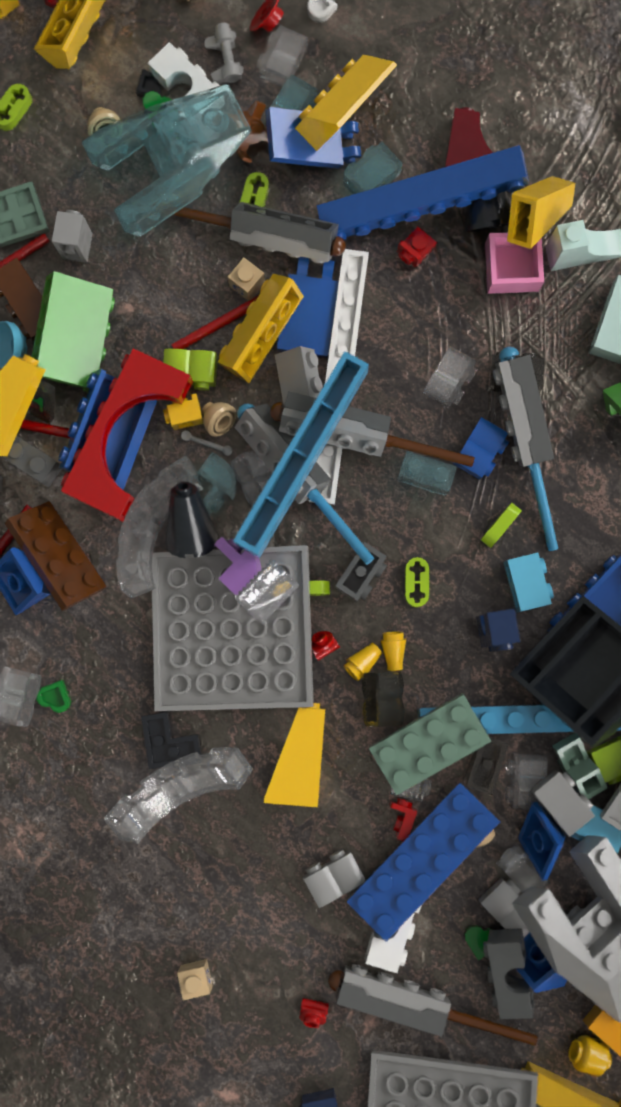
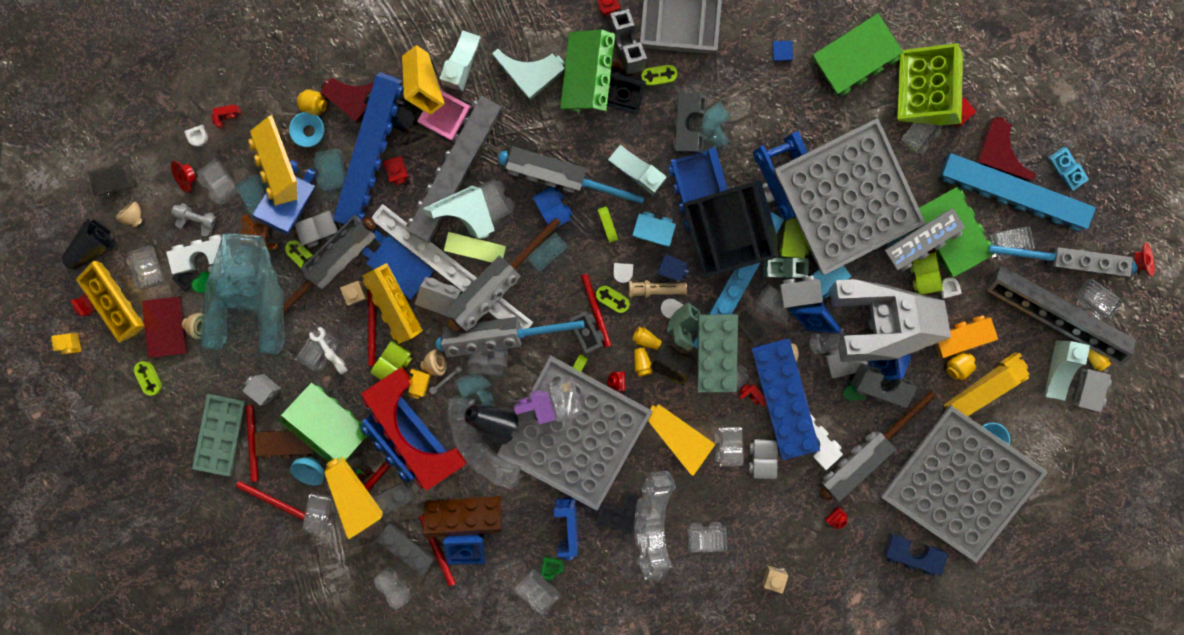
camera: 60 degrees left, 5 degrees up
dark azure brick [233,351,369,558] -> none
none -> clear brick [126,245,165,289]
none -> dark red tile [142,296,188,358]
none -> red bracket [211,104,241,129]
none -> medium azure piece [289,112,325,147]
none -> light grey brick [294,211,339,248]
none -> clear brick [296,327,339,372]
none -> yellow head [297,89,327,116]
none -> white piece [309,327,348,375]
none -> flat silver brick [406,96,502,243]
none -> light aqua arch [423,186,495,239]
none -> yellowish green slope [444,232,506,263]
none -> blue panel [554,498,579,560]
none -> red bar [580,273,612,348]
none -> light aqua arch [608,145,666,196]
none -> white tile [614,263,633,283]
none -> tan pin [628,280,687,298]
none -> white tile [661,299,683,319]
none -> sand green brick [667,303,701,351]
none -> clear brick [687,522,727,553]
none -> clear brick [714,426,744,466]

